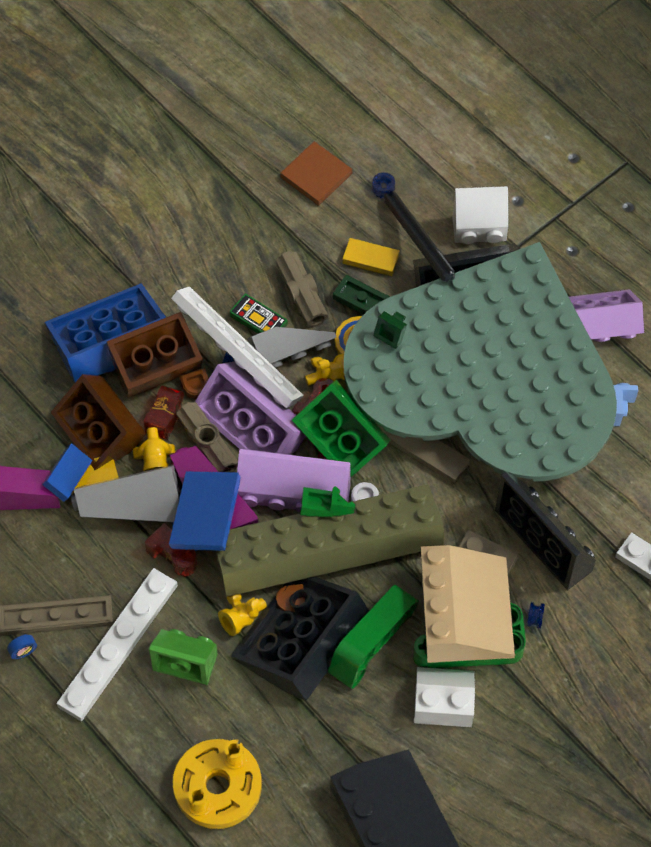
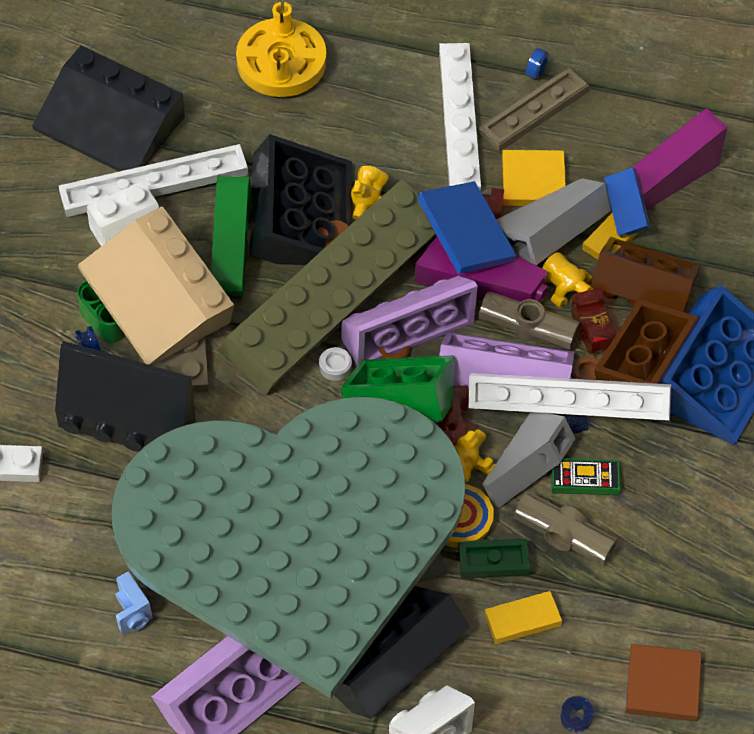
camera: 145 degrees right, 5 degrees down
bright green slope [149,629,218,685] -> none
green slope [300,486,355,517] -> none
dark green tile [373,311,407,349] -> none
black axle [383,191,455,282] -> none
none -> white plate [58,144,248,217]
none -> yellow tile [502,150,566,206]

